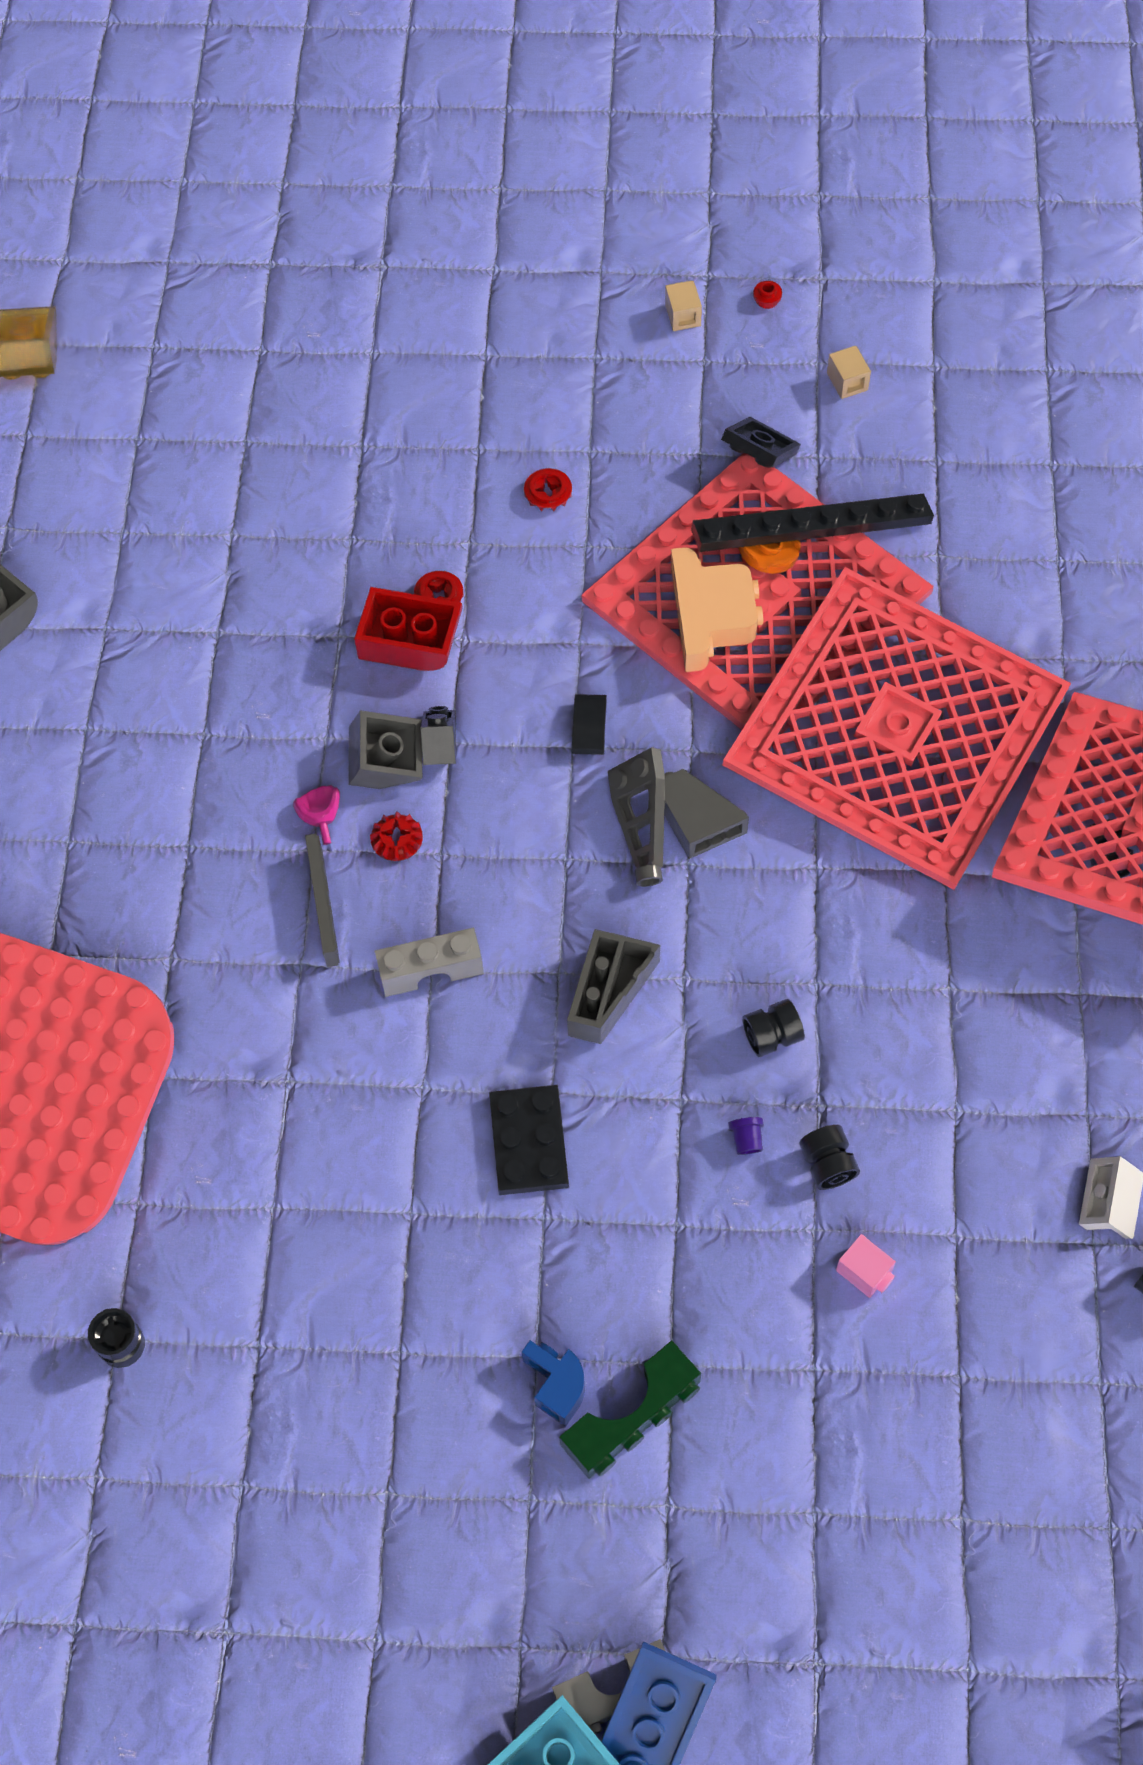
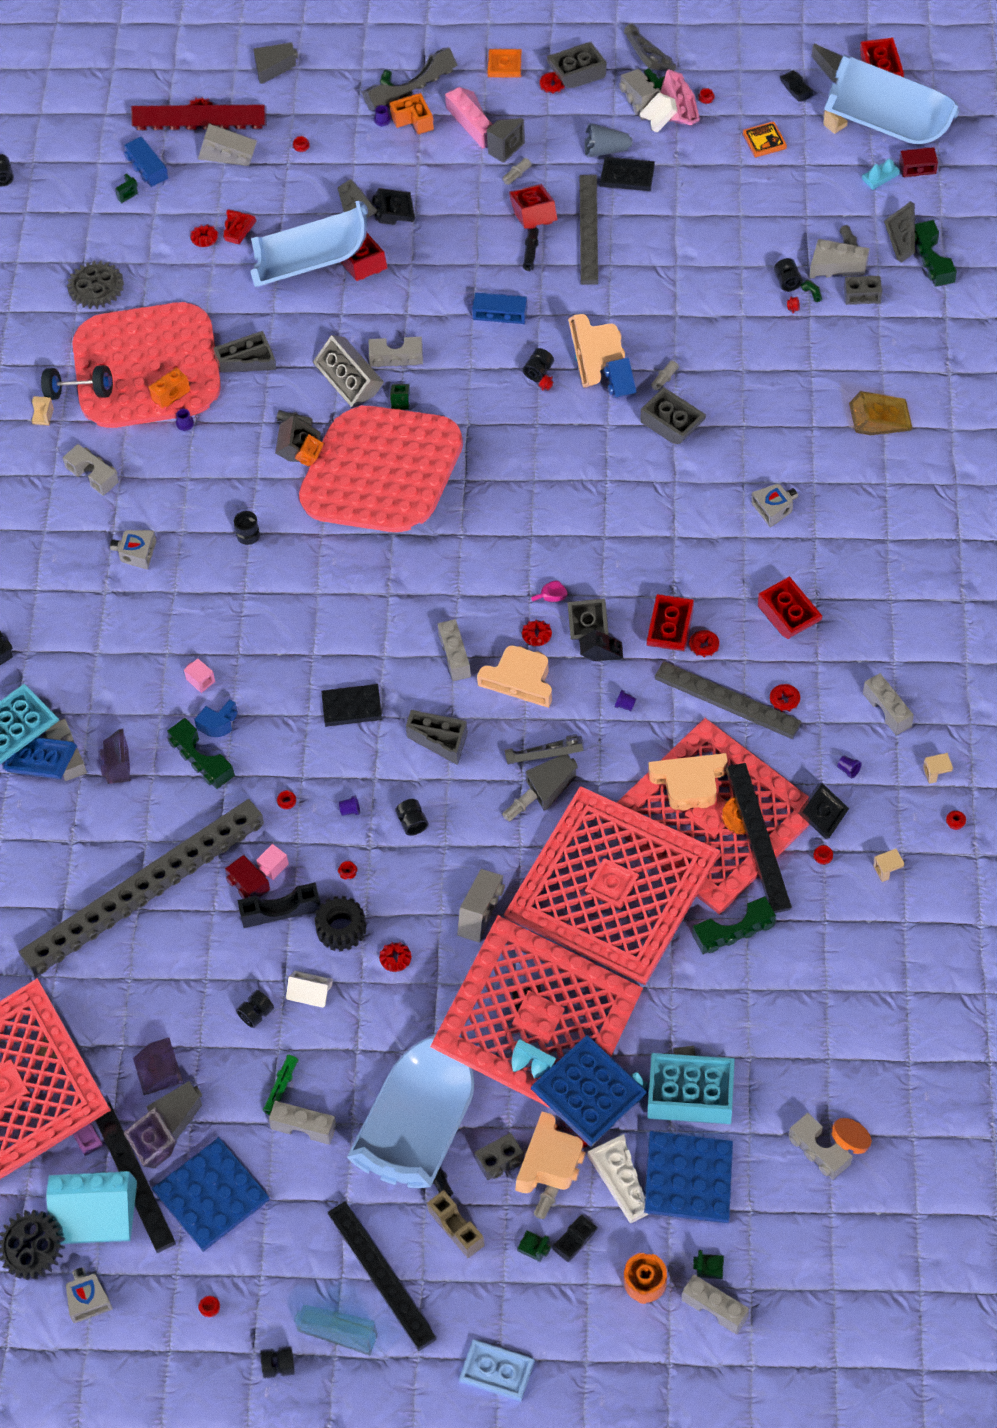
camera: 90 degrees right, 5 degrees down
dark grey tile [305,834,340,967] -> none
black slope [572,694,607,755] -> none
black wheel [799,1125,860,1190] -> none
none -> dark grey brick [18,799,264,977]
none -> clear purple slope [100,729,131,784]
none -> light grey torso [110,530,156,569]
none -> bright pink brick [184,659,215,693]
none -> dark red brick [225,855,270,899]
none -> black arch [237,882,321,928]
none -> red plate [277,790,297,809]
none -> black tyre [315,896,366,951]
none -> red plate [338,861,358,880]
none -> red gear [379,942,412,972]
none -> light grey wedge [457,869,505,943]
none -> light nougat brick [477,646,552,708]
none -> light grey axle [502,789,537,822]
none -> dark purple piece [614,690,637,711]
none -> dark grey plate [655,661,801,739]
none -> dark green arch [692,896,776,955]
none -> light grey torso [751,484,798,527]
none -> red brick [758,576,822,639]
none -> red plate [813,845,833,865]
none -> dark purple piece [837,755,862,779]
none -> light grey arch [863,673,914,735]

